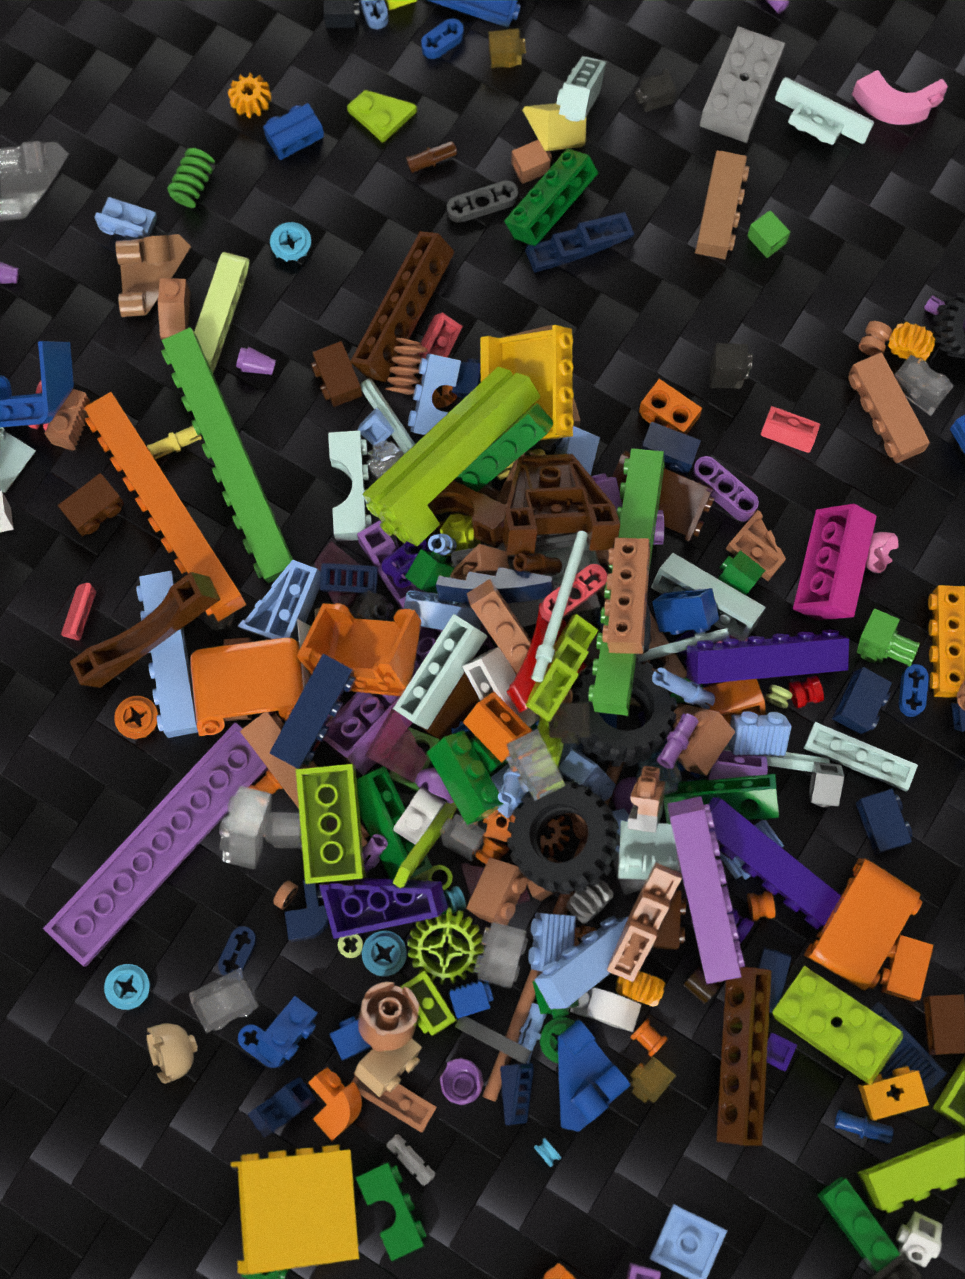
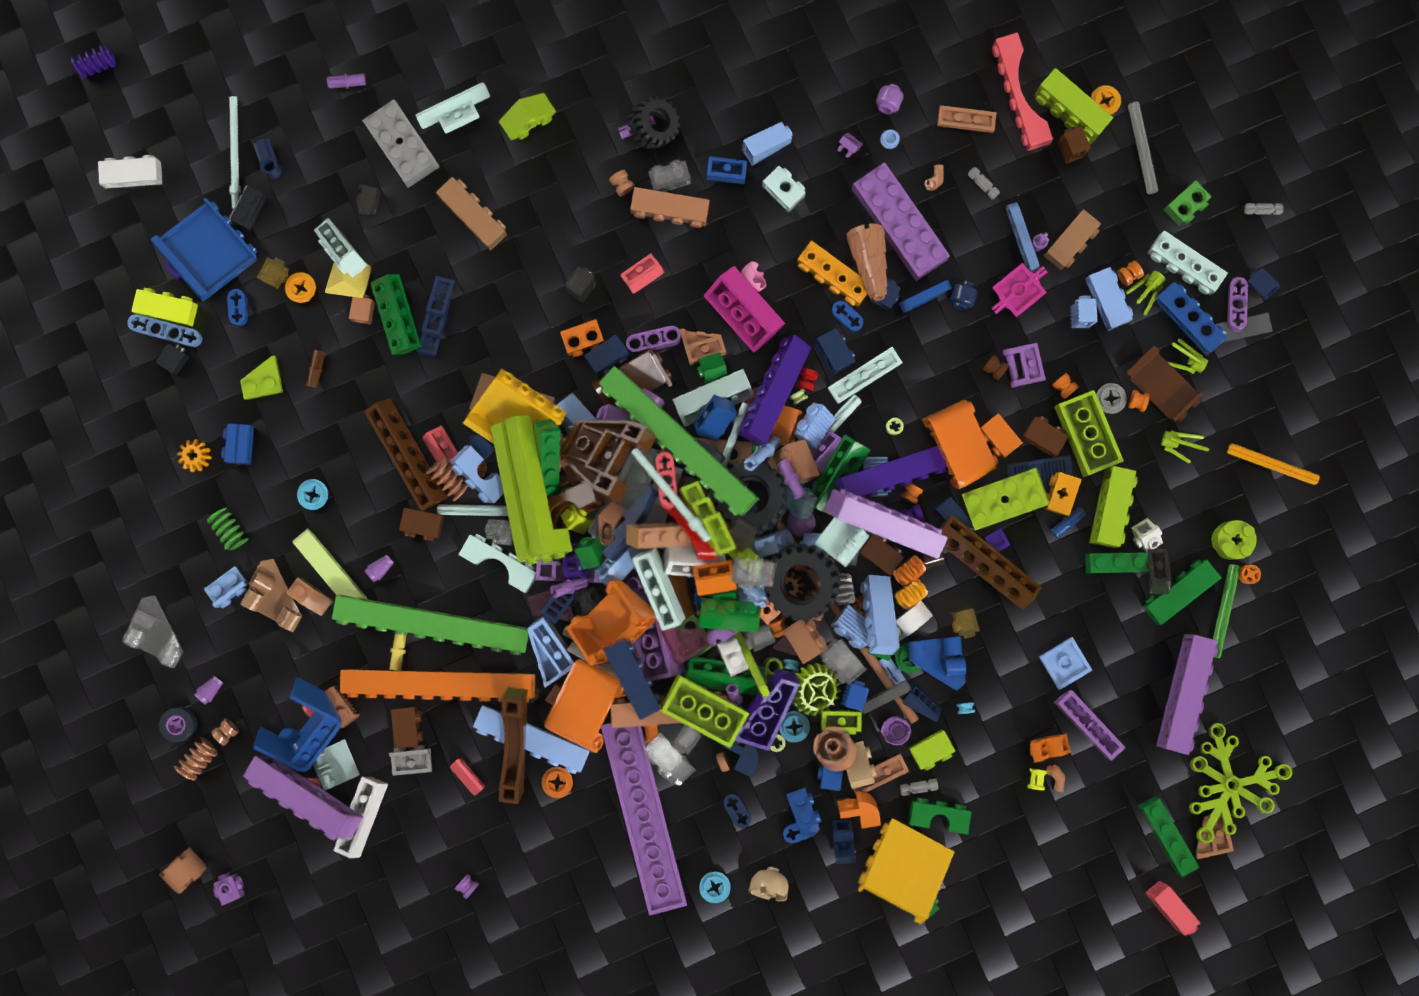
camera: 60 degrees left, 10 degrees up
clear brick [189,968,258,1033] -> none
light blue slope [357,408,394,449] -> none
light blue pin [428,534,457,555] -> none
dark grey beam [447,181,518,223] -> none
reddish brown pin [513,553,562,575] -> none
nougat brick [603,538,650,654] -> none
nougat slope [607,862,682,982] -> none
nougat hips [627,766,665,833] -> none
orange bush [630,1019,668,1057] -> none
bright green panel [748,211,790,258] -> none
brick [809,762,844,807] -> none
bright pink arch [852,70,948,125] -> none
dark blue brick [856,789,912,855] -> none
bright green brick [857,608,920,667] -> none
light orange gear [888,322,935,363] -> none
none -> light orange gear [285,272,316,303]
none -> light grey bracket [389,745,432,776]
none -> lime brick [499,93,556,140]
none -> medium lavender axle [550,577,588,598]
none -> yellowish green bush [886,418,904,436]
none -> orange gear [893,555,926,586]
none -> lime brick [908,730,955,771]

